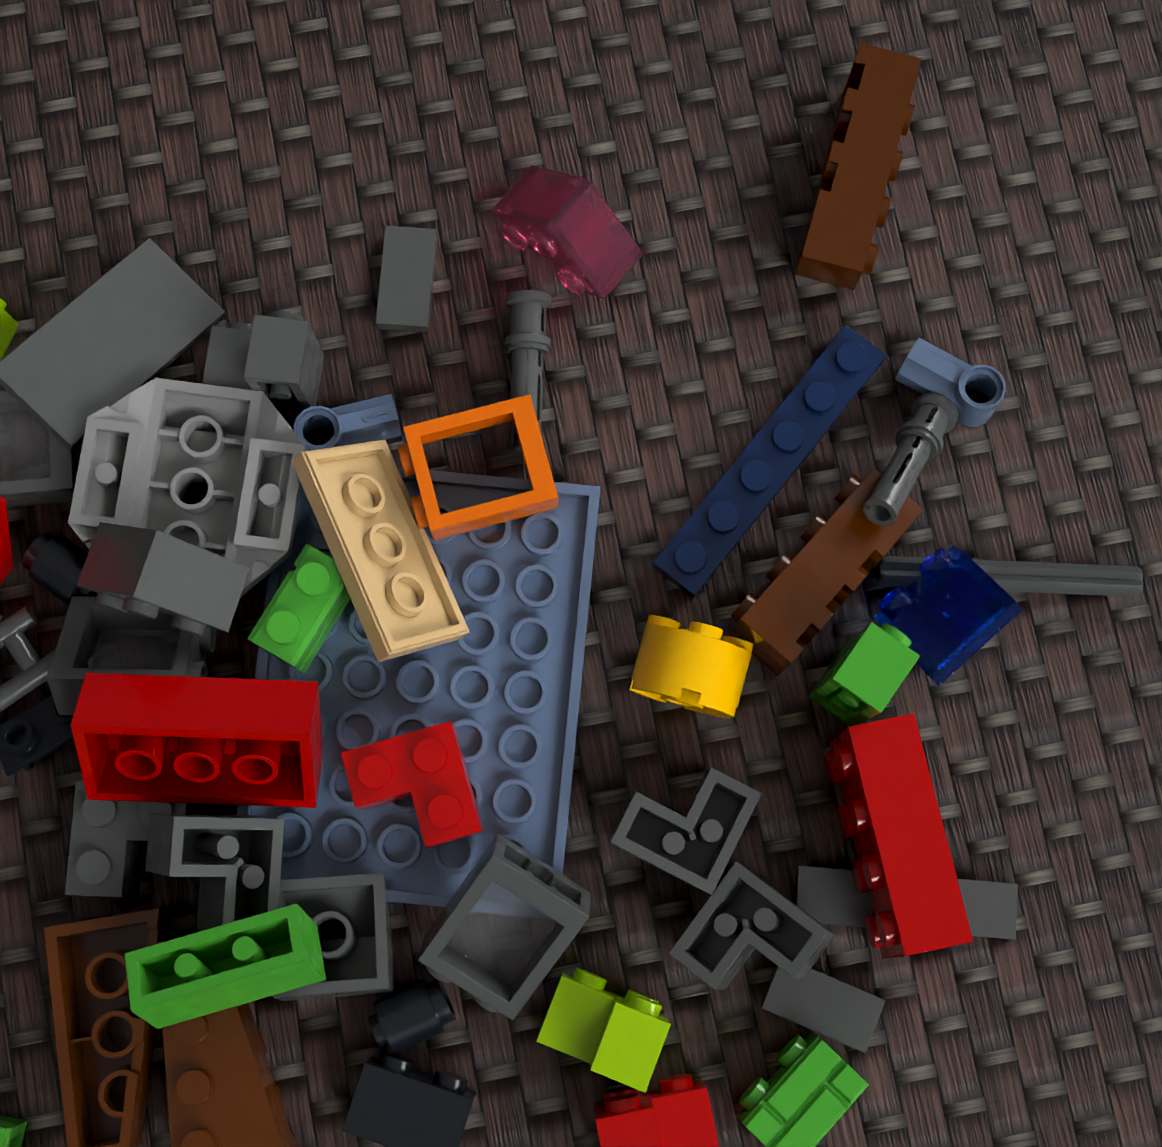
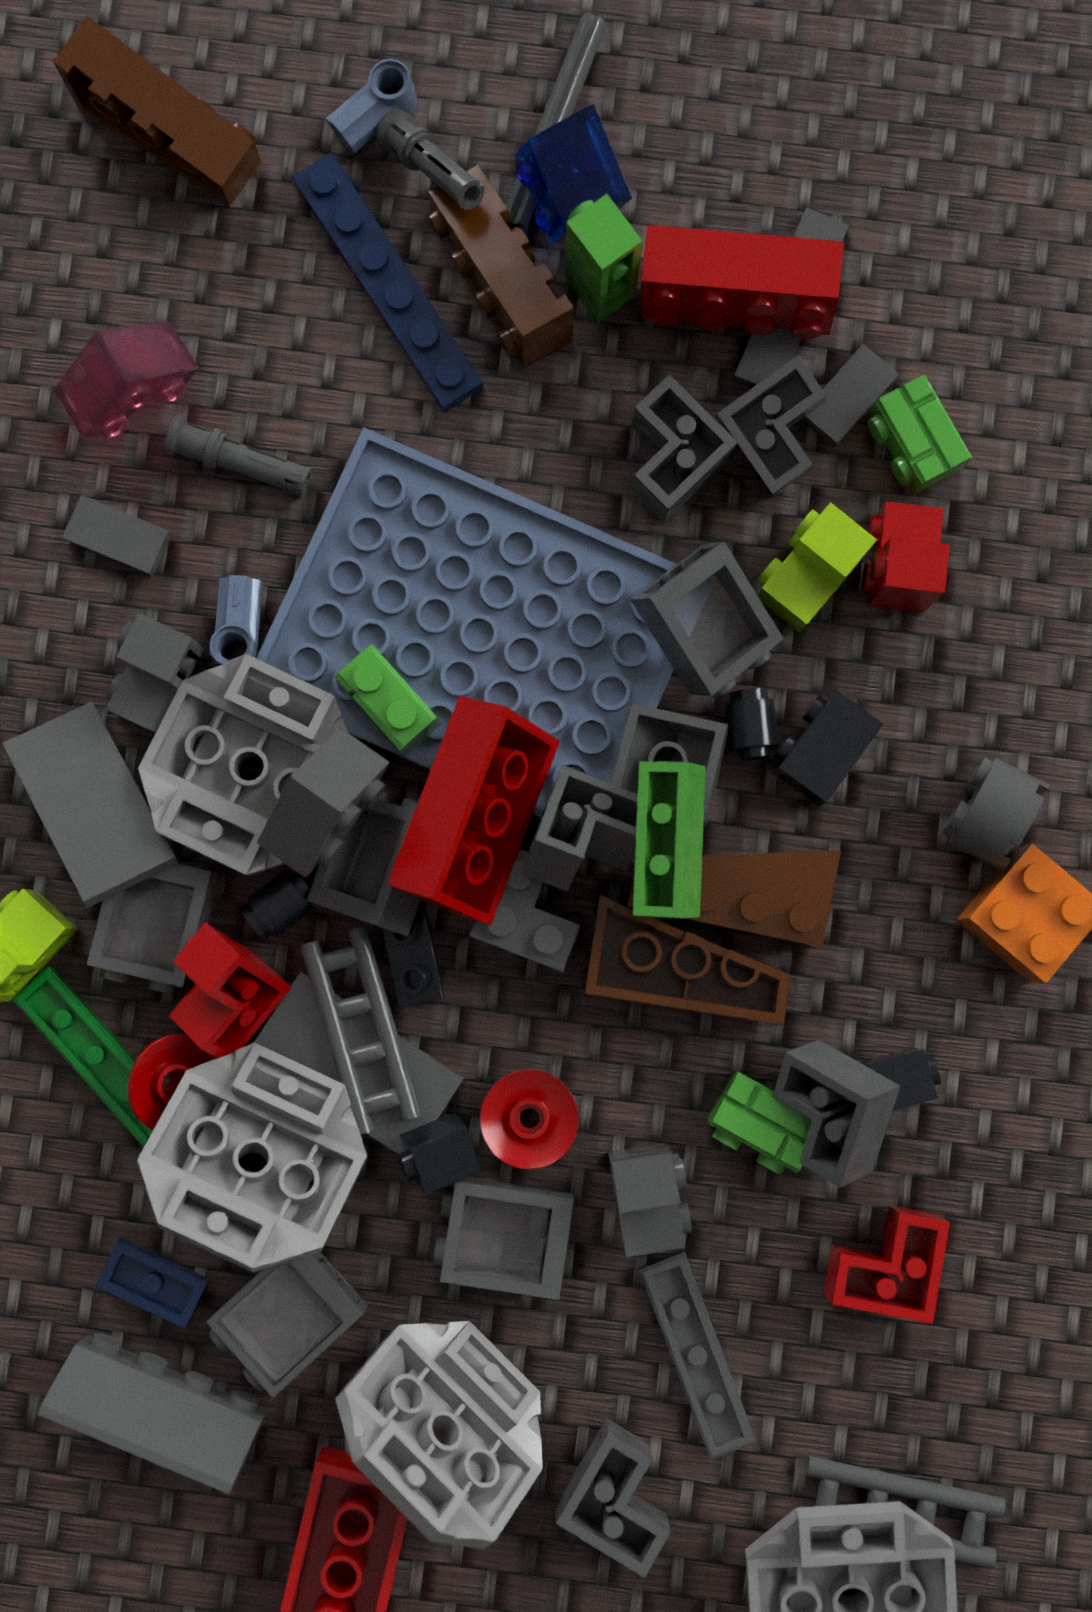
camera: 70 degrees left, 5 degrees up
tan tile [292,440,470,662] -> none
red brick [341,721,485,848] -> none
orange window [398,394,558,541] -> none
yellow brick [629,615,754,718] -> none

